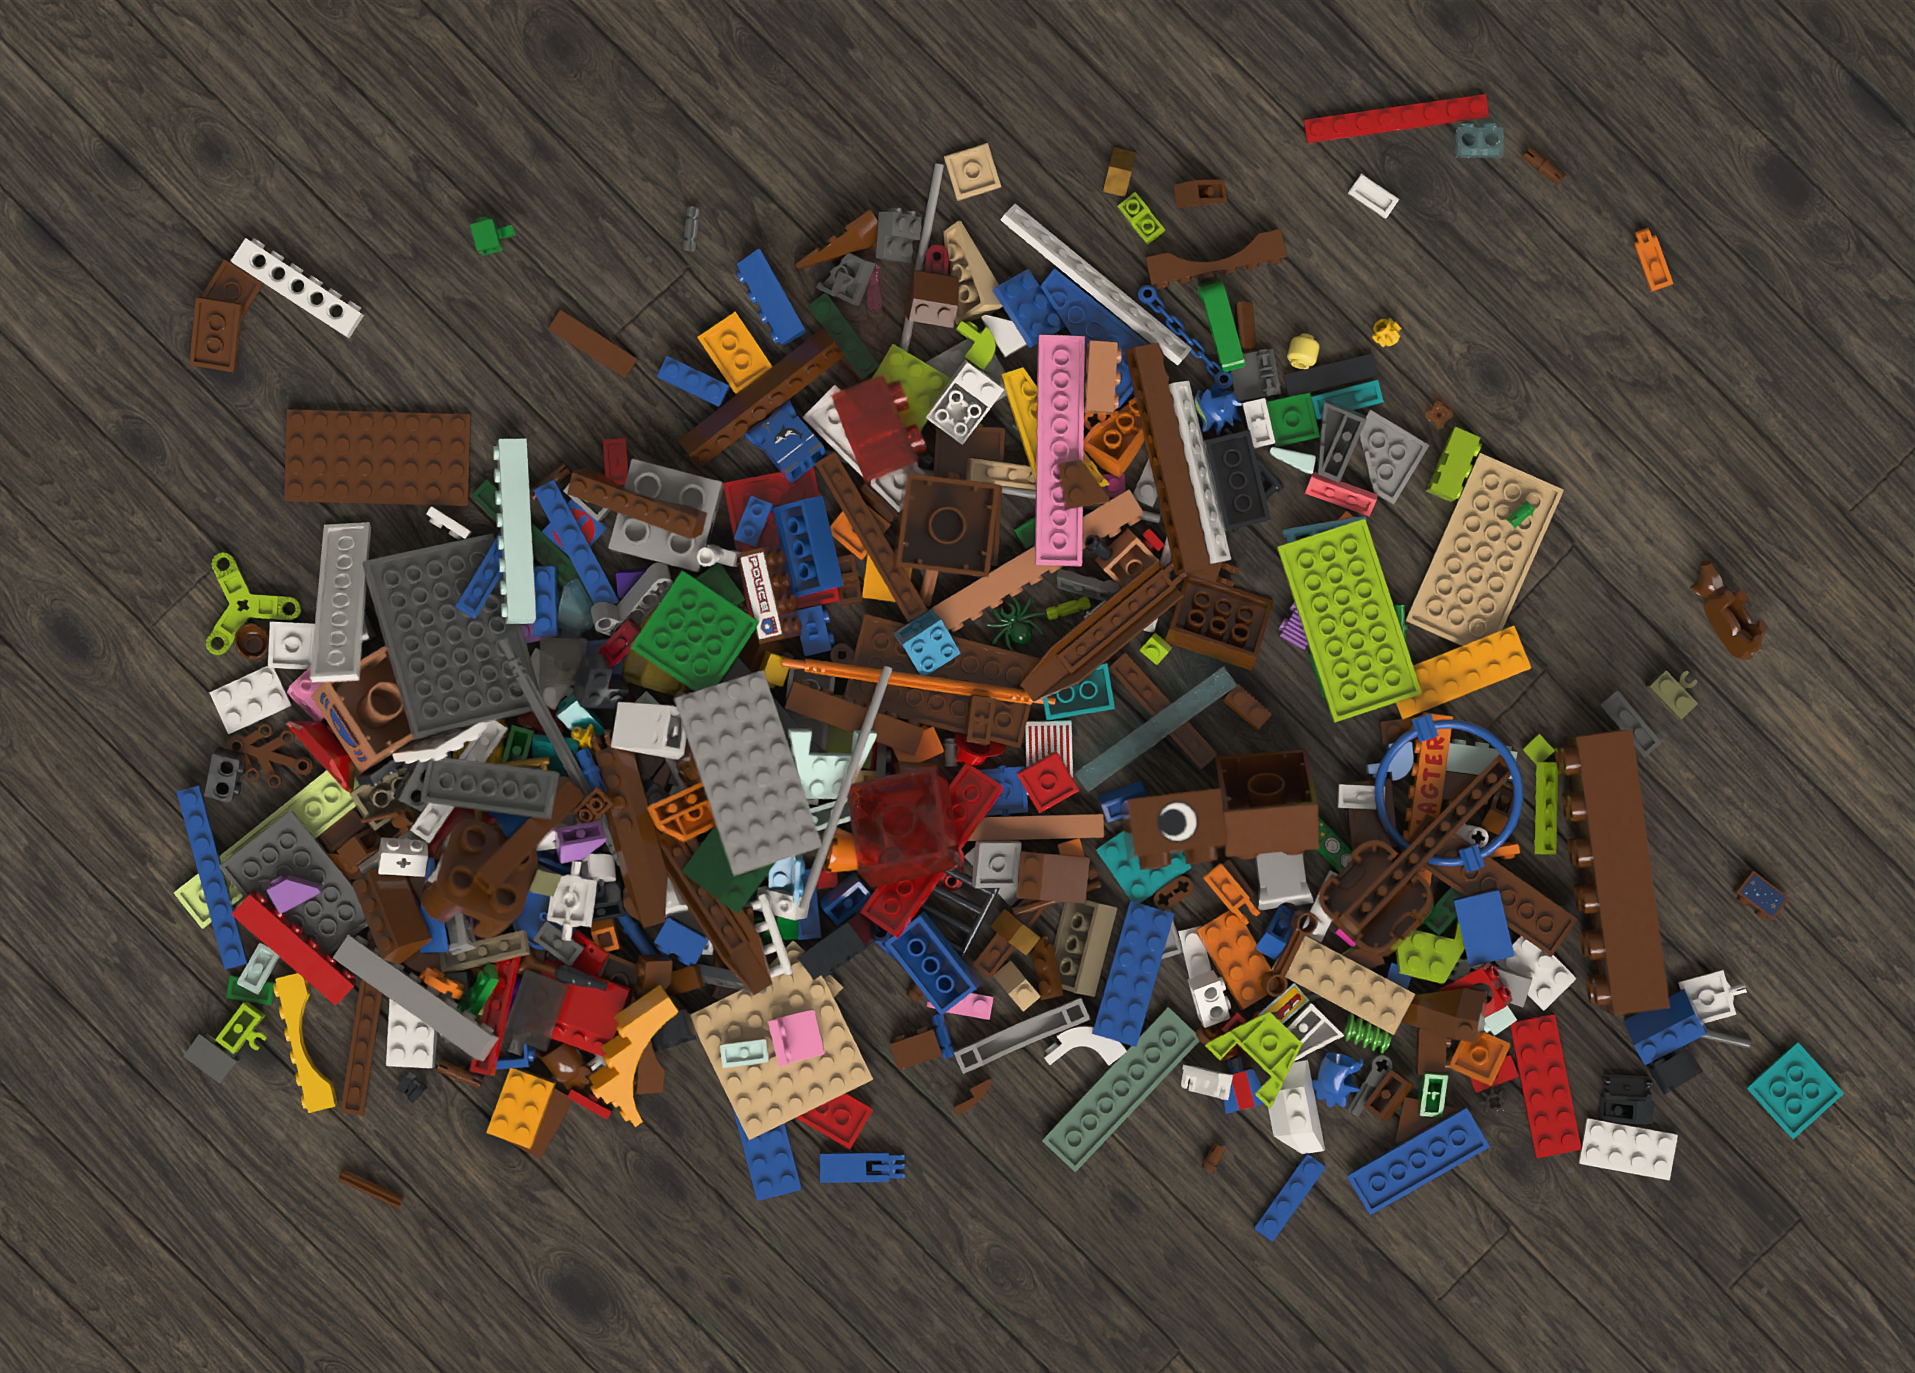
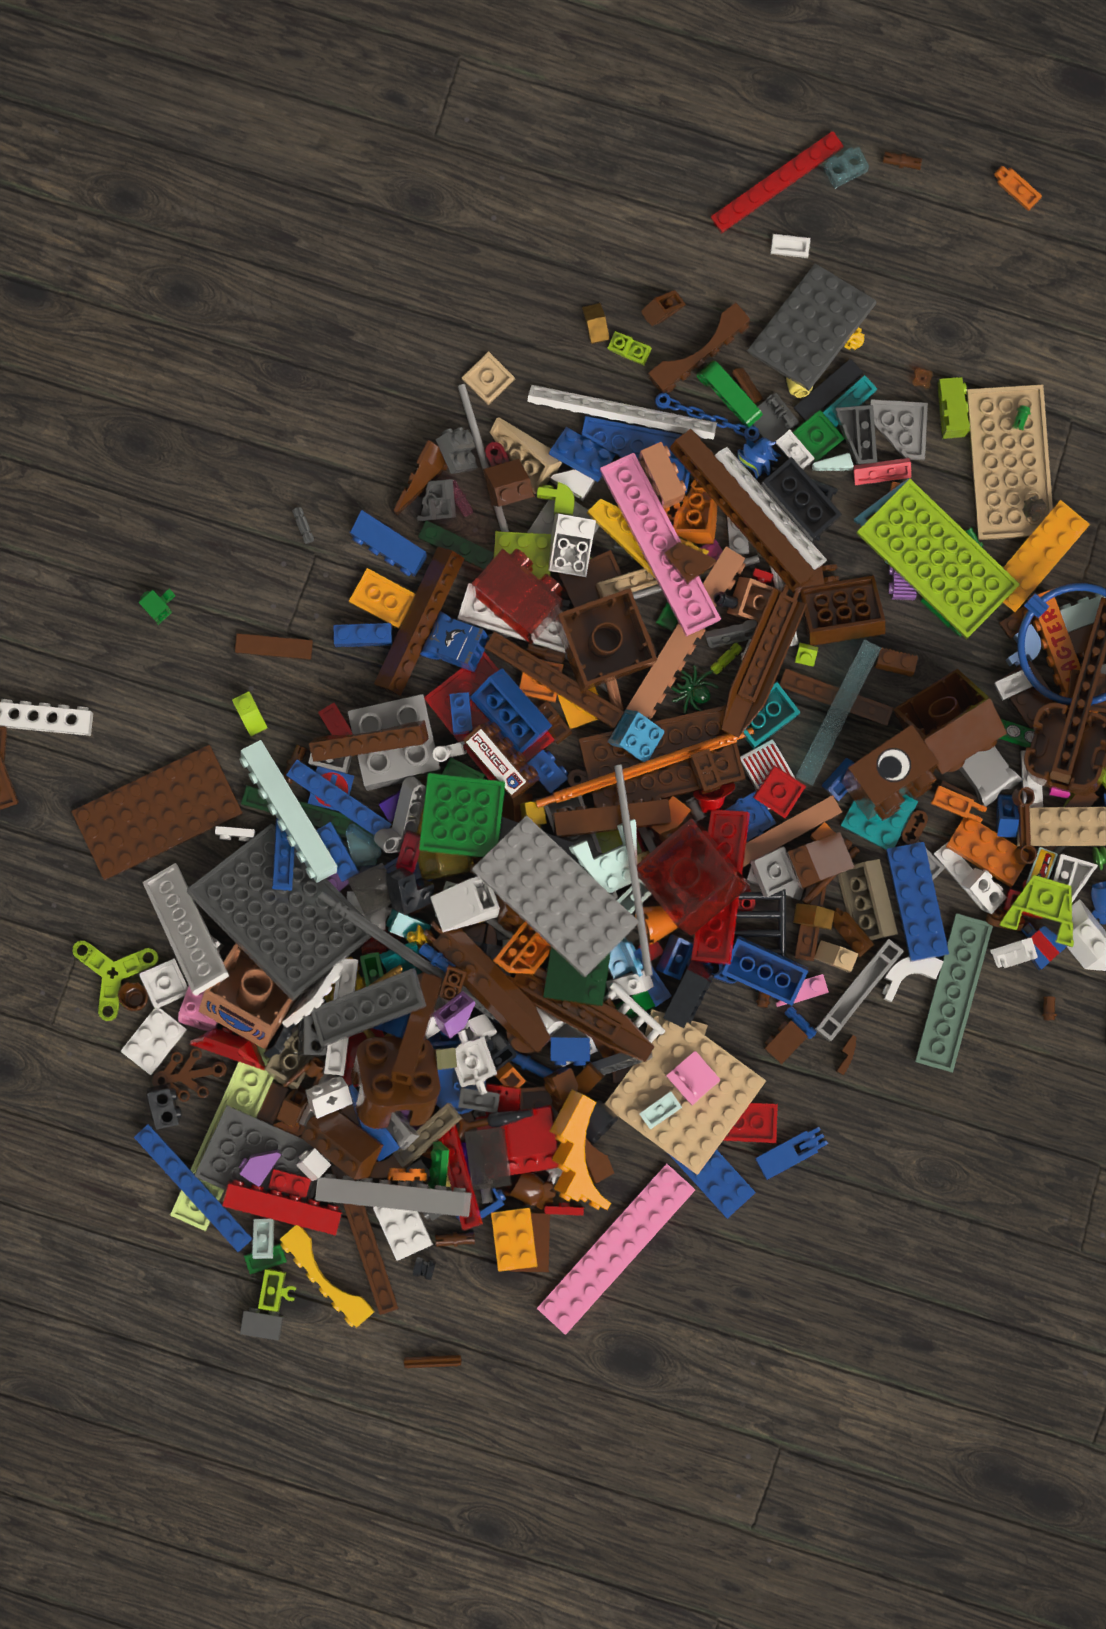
camera: 25 degrees left, 5 degrees down
none -> lime slope [232,692,268,736]
none -> red plate [268,1168,311,1198]
none -> white brick [296,1148,331,1181]
none -> bright pink plate [537,1164,695,1335]
none -> dark grey plate [748,264,877,391]
none -> clear smoke gear [1022,496,1047,521]

